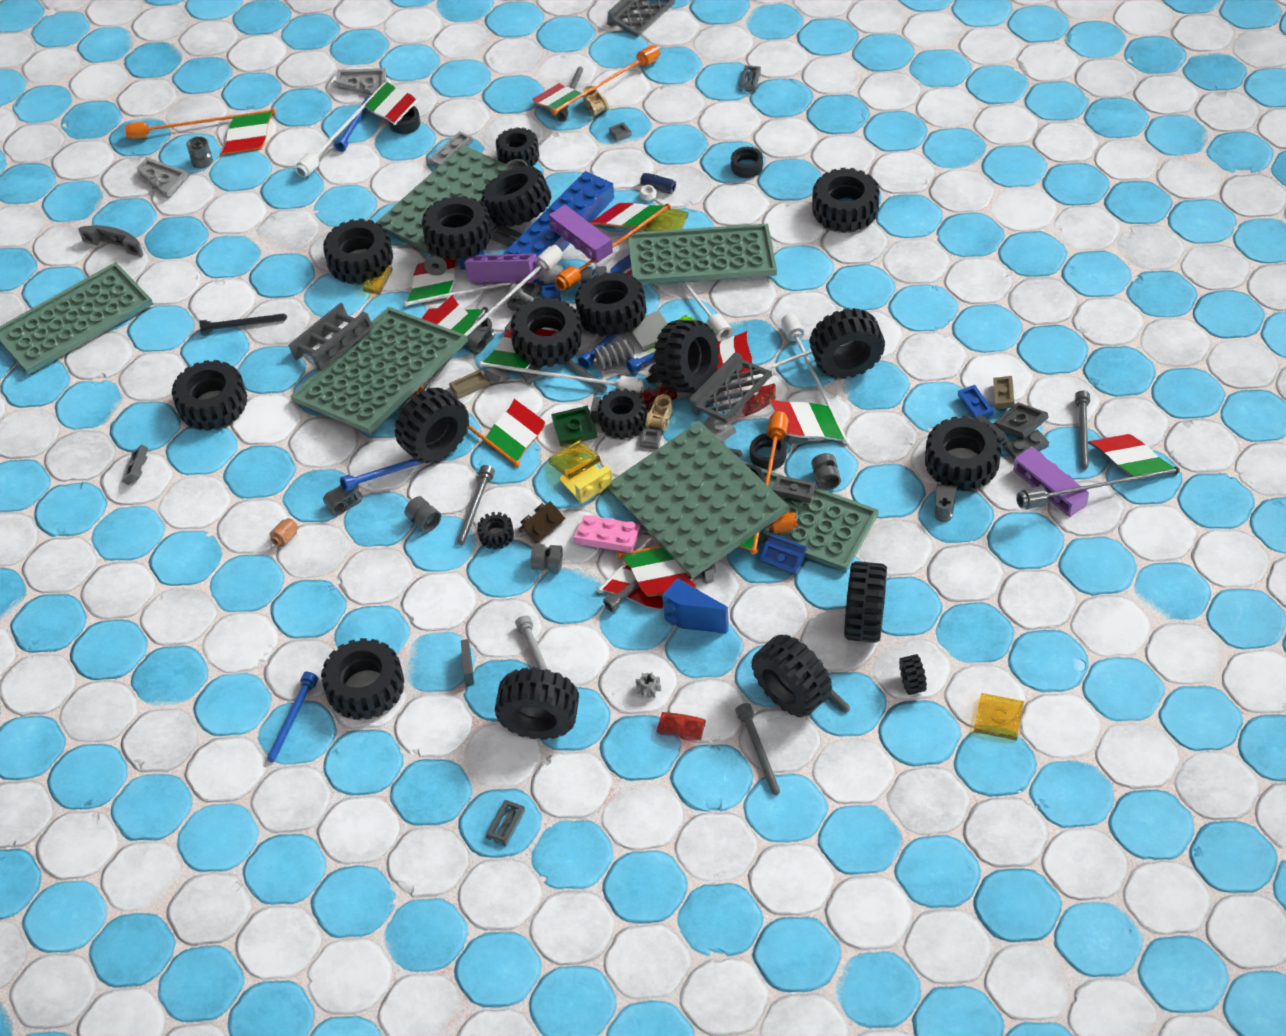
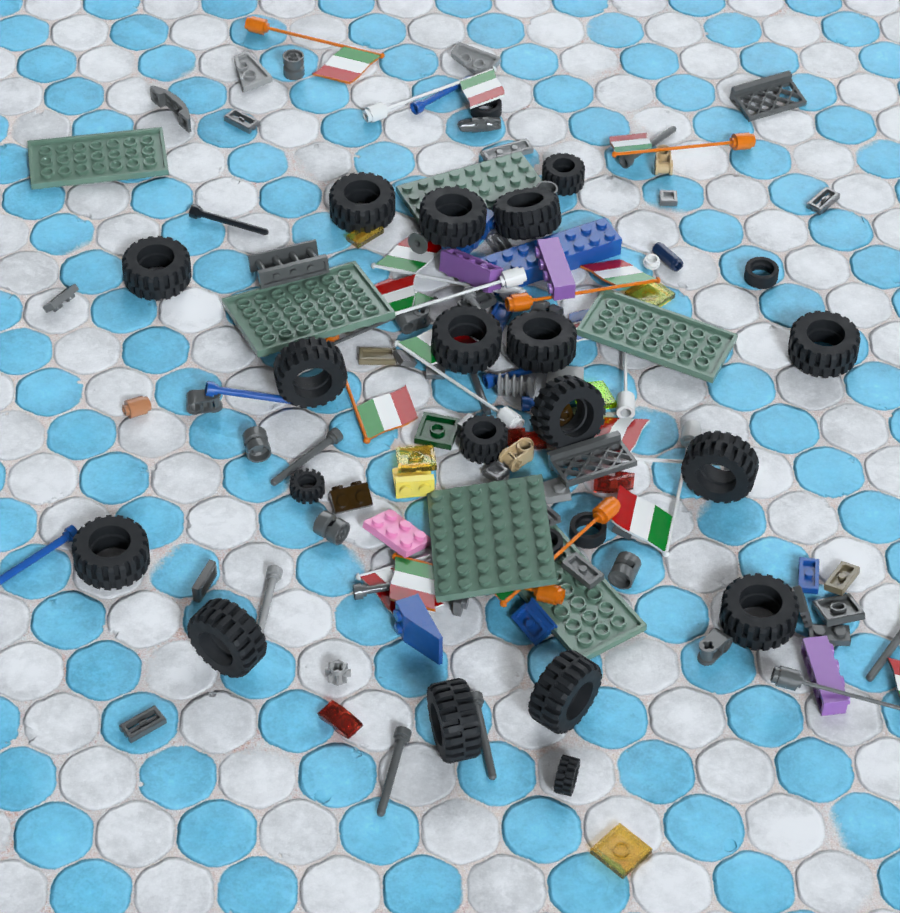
camera: 25 degrees right, 5 degrees down
none -> flat silver tile [224,108,260,134]
none -> dark grey hinge [457,117,501,133]

